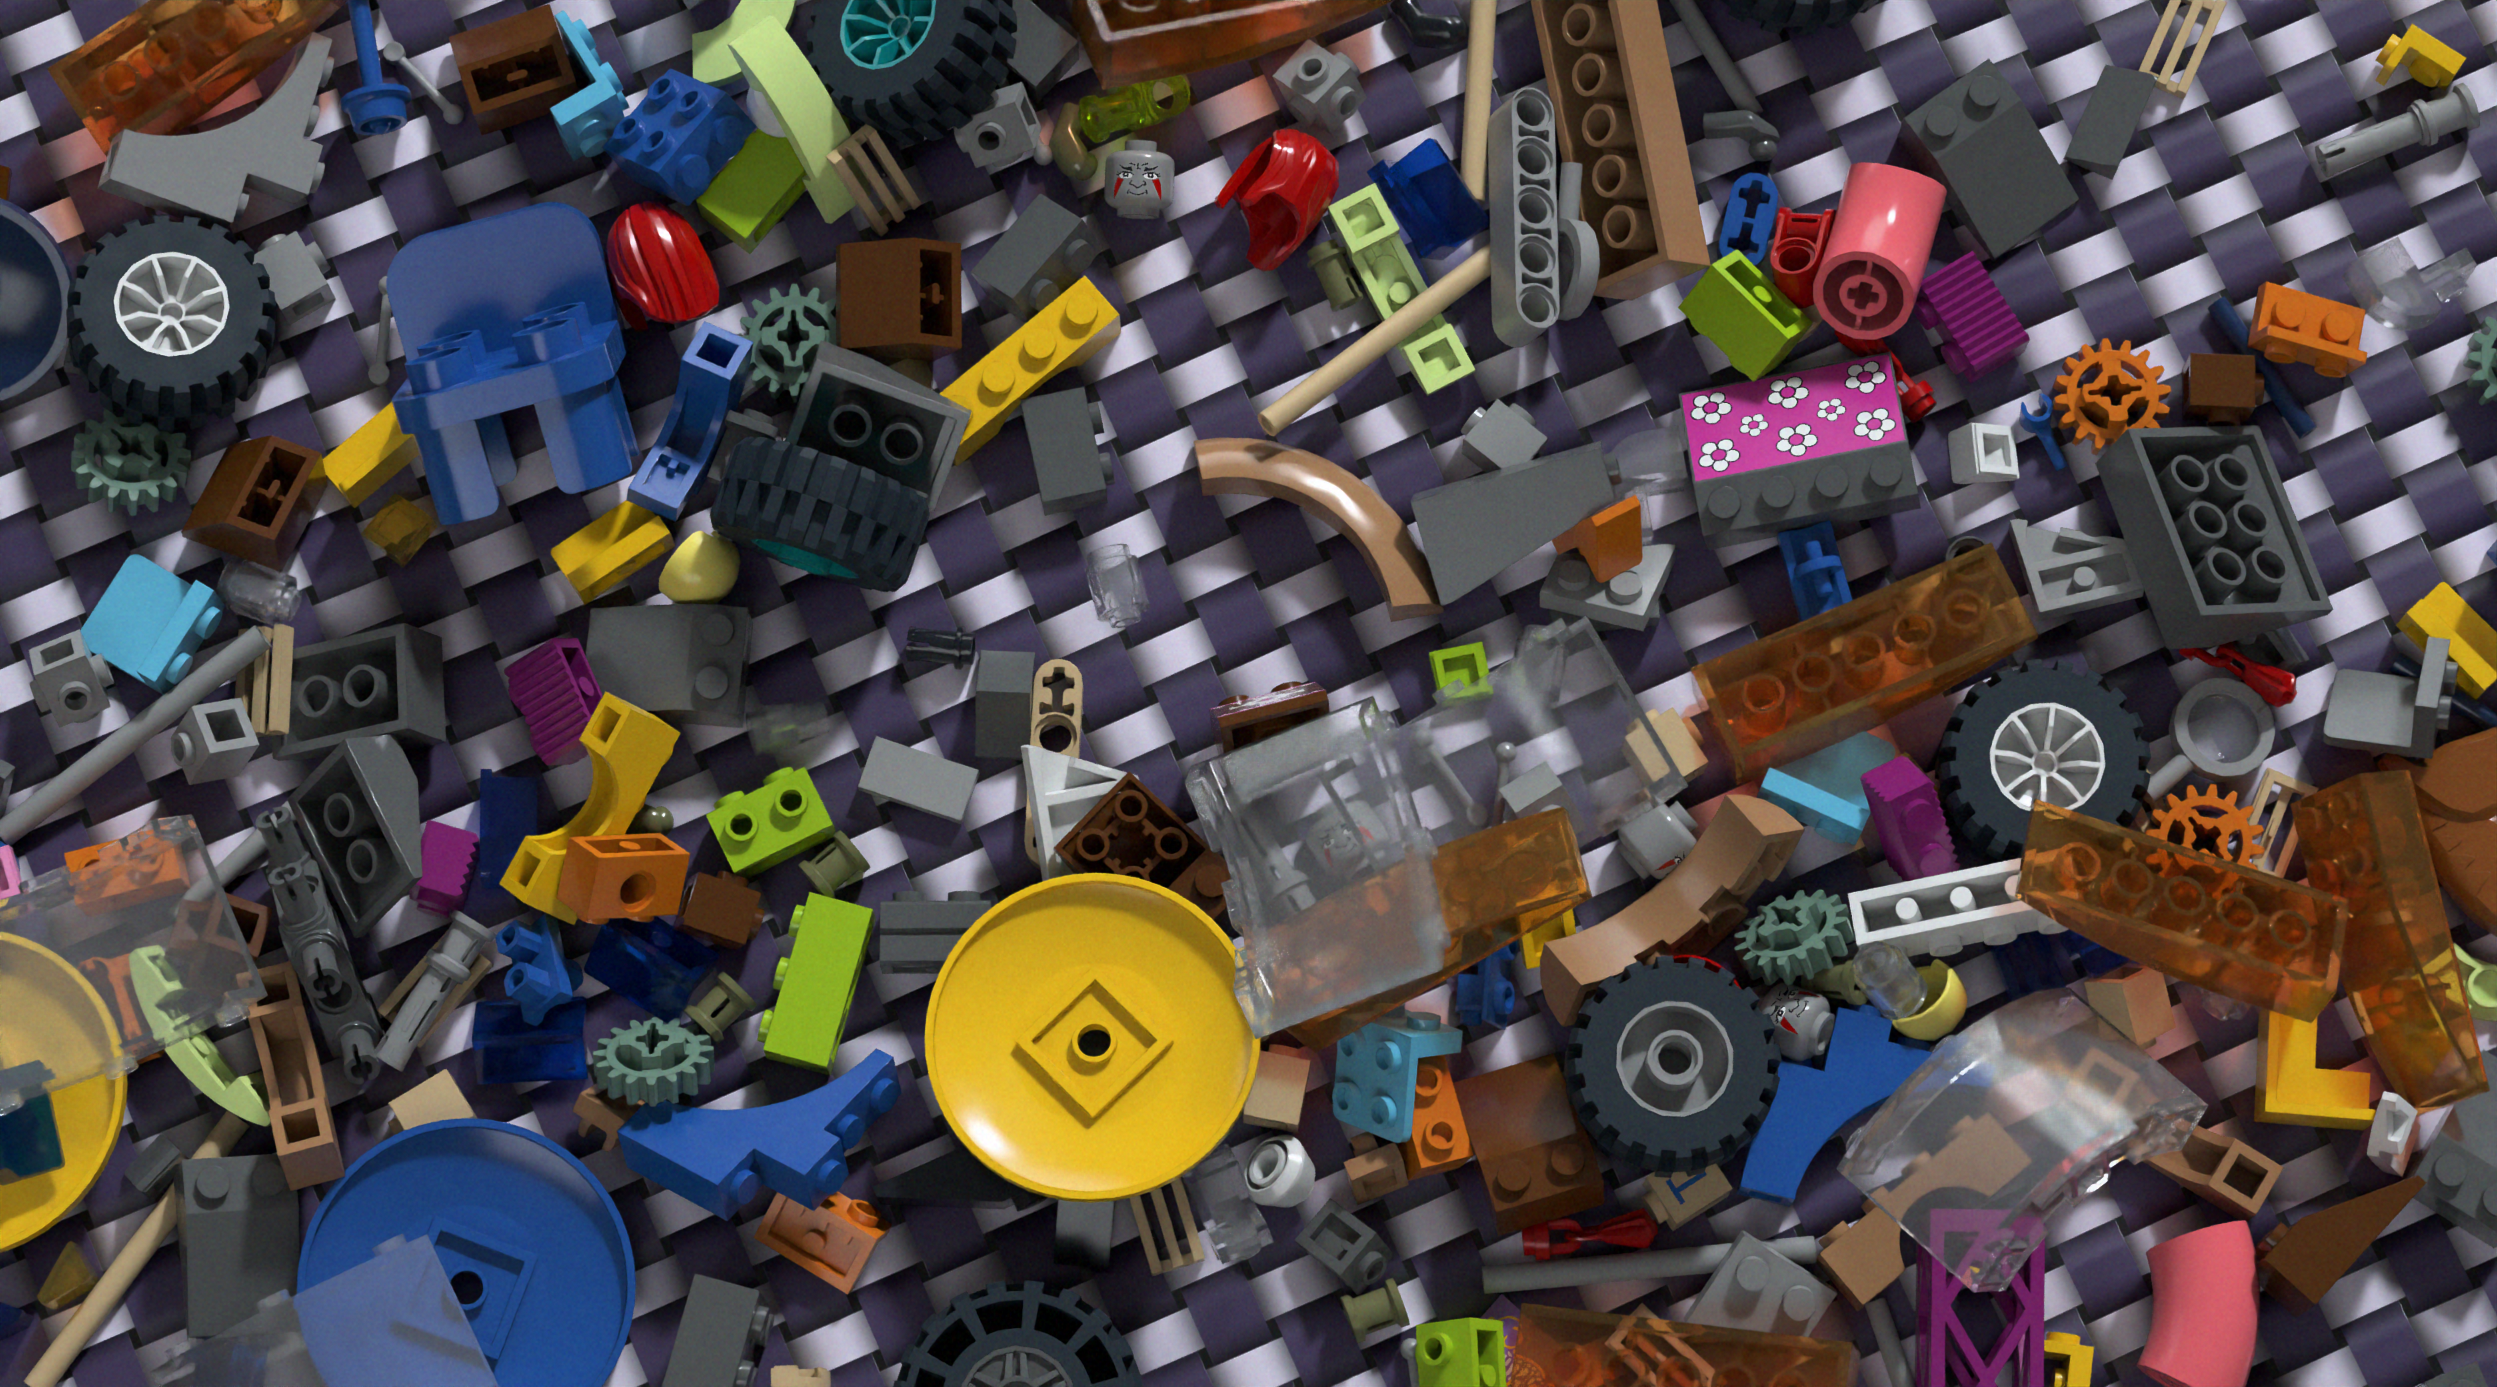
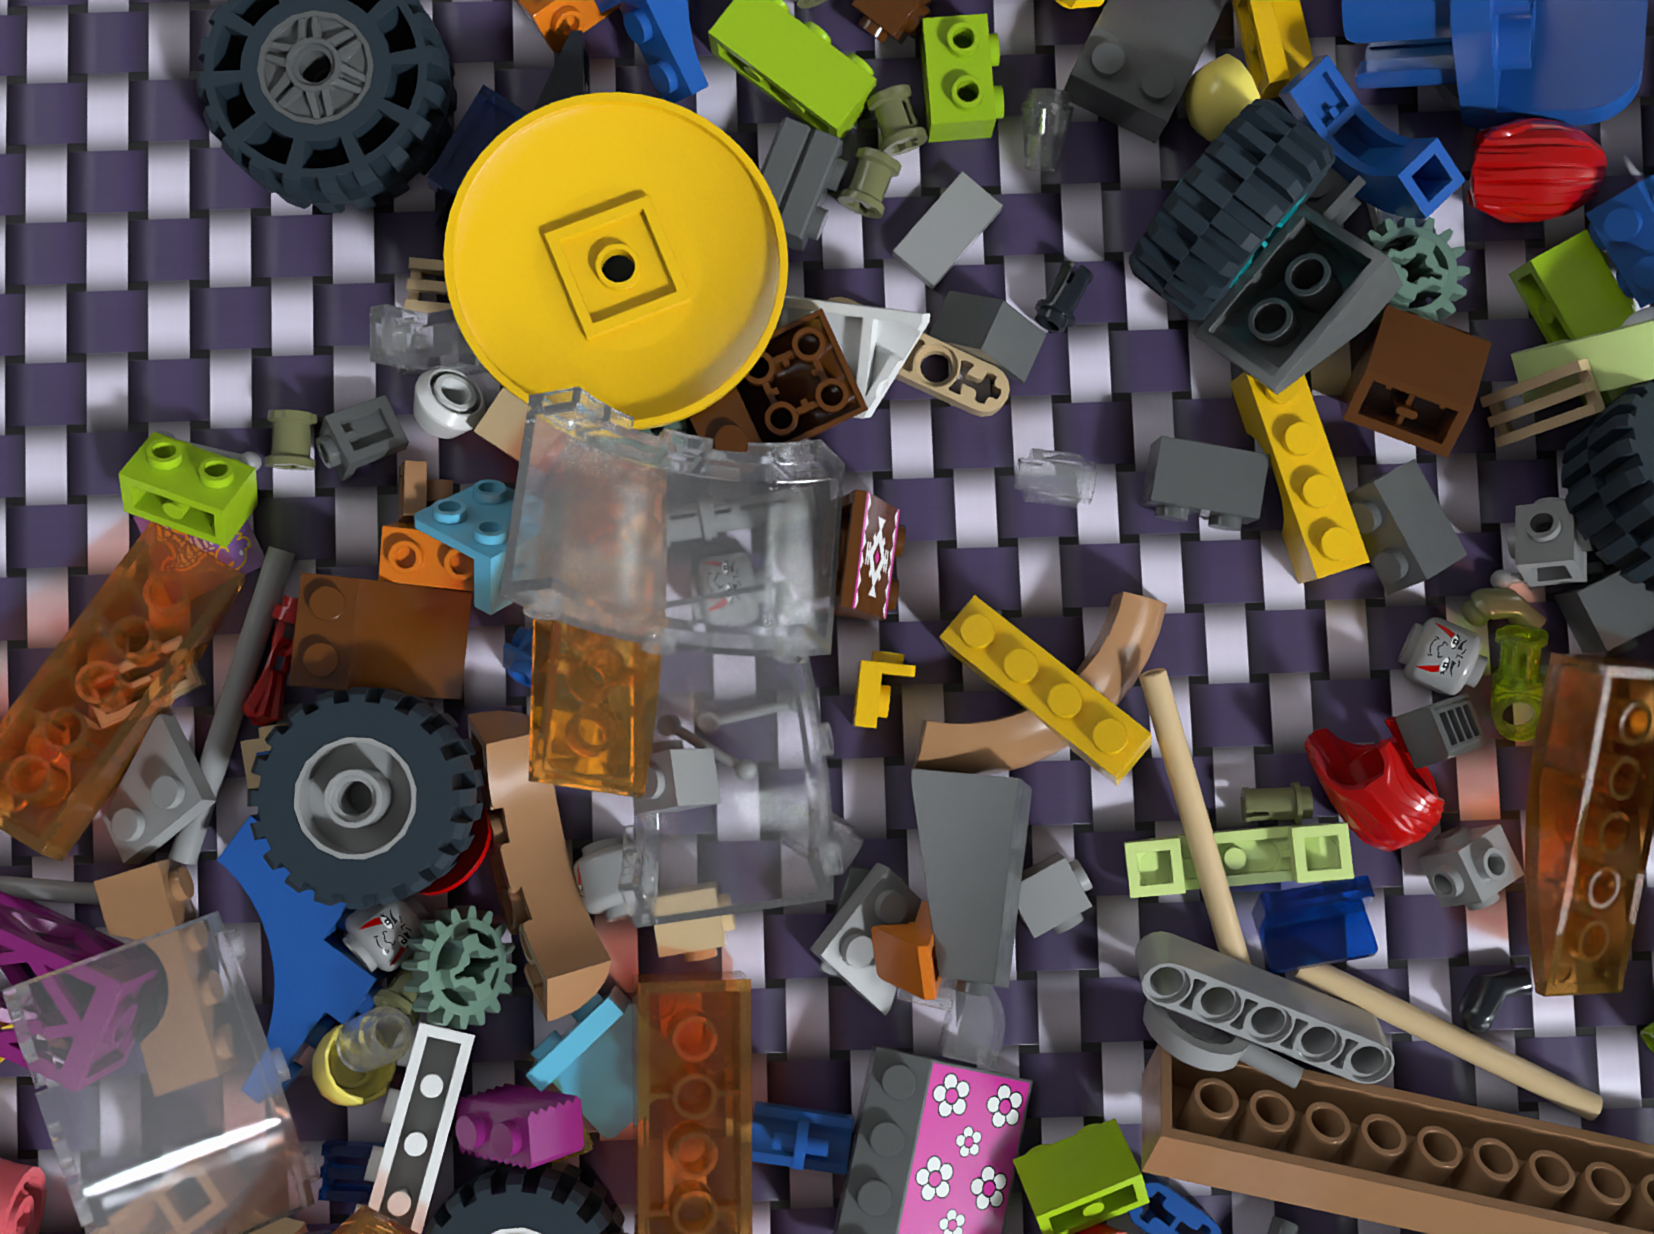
camera: 110 degrees right, 10 degrees up
lime tile [1429,641,1494,708] -> none
none -> clear blue panel [427,84,529,198]
none -> olive bush [838,147,902,219]
none -> yellow bracket [852,651,916,728]
none -> yellow arch [939,595,1152,786]
none -> dark grey slope [1395,693,1488,769]

